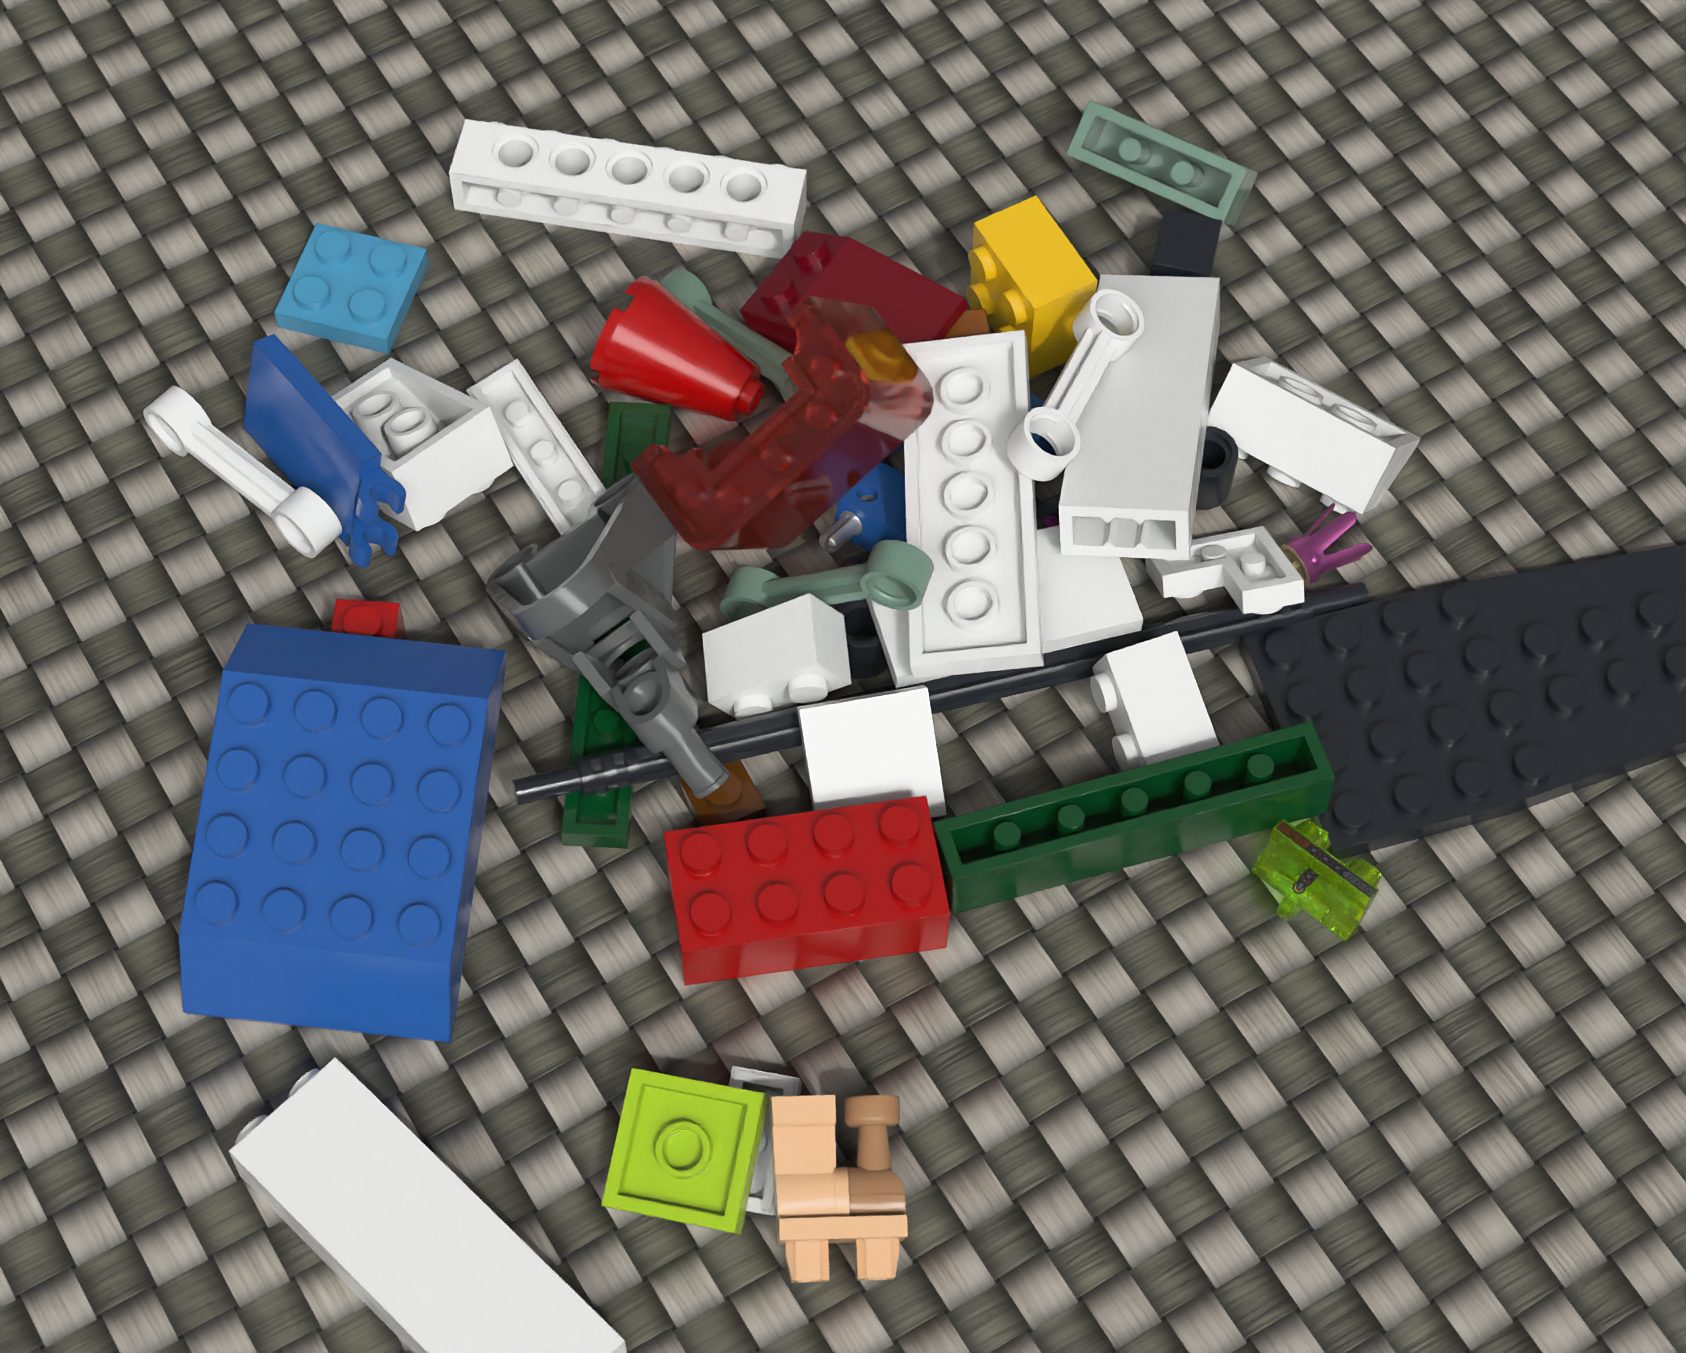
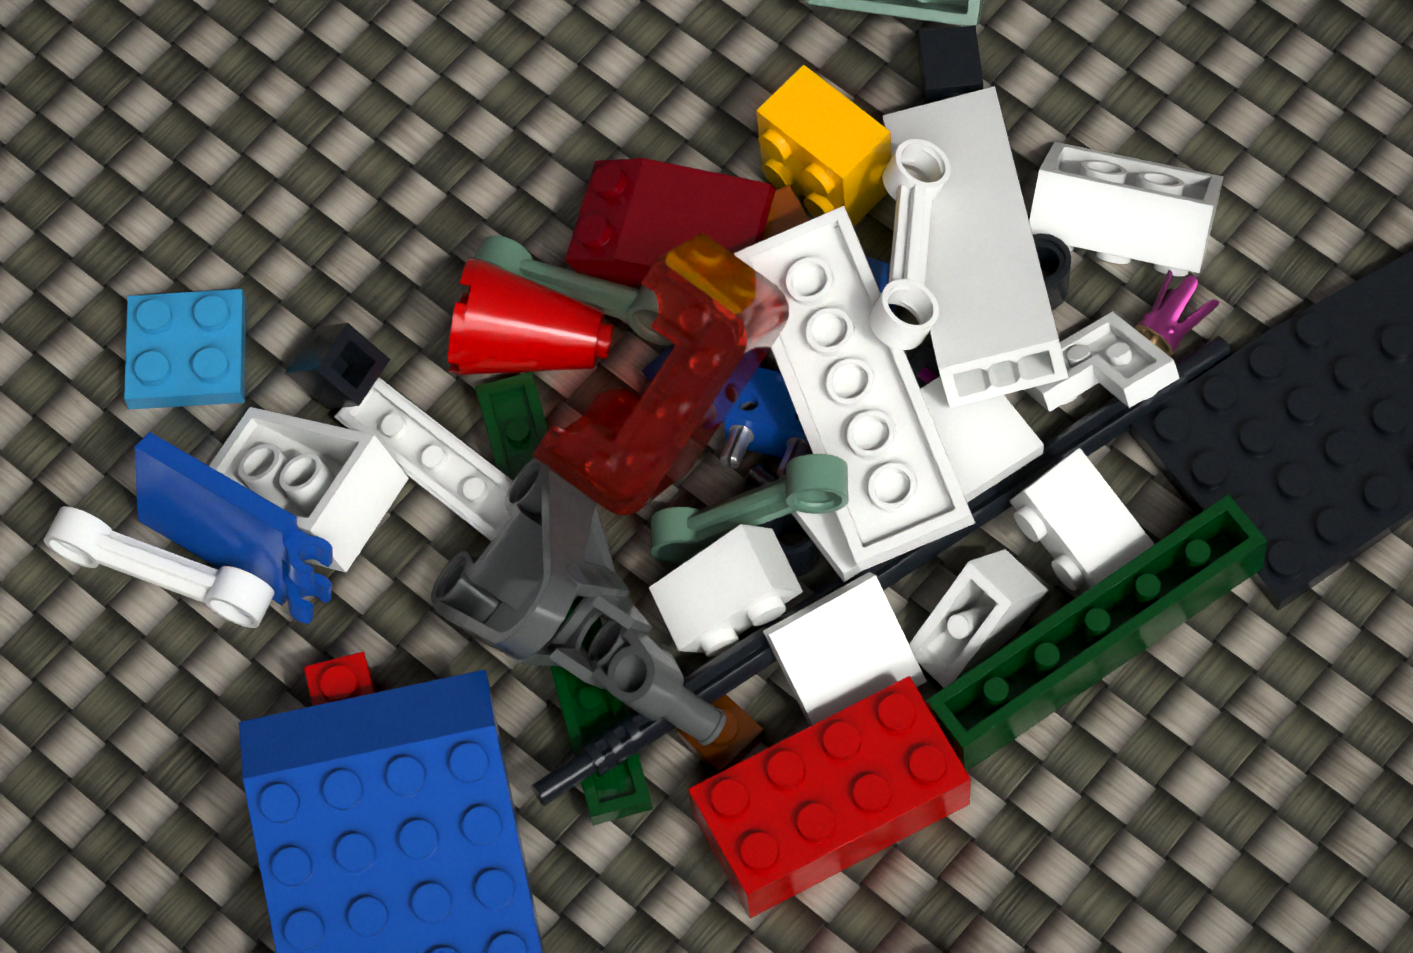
camera: 10 degrees left, 5 degrees up
white brick [449,119,807,259] -> none
clear neon green hips [1251,819,1381,941] -> none
none -> black brick [285,323,391,409]
none -> white slope [909,549,1048,688]

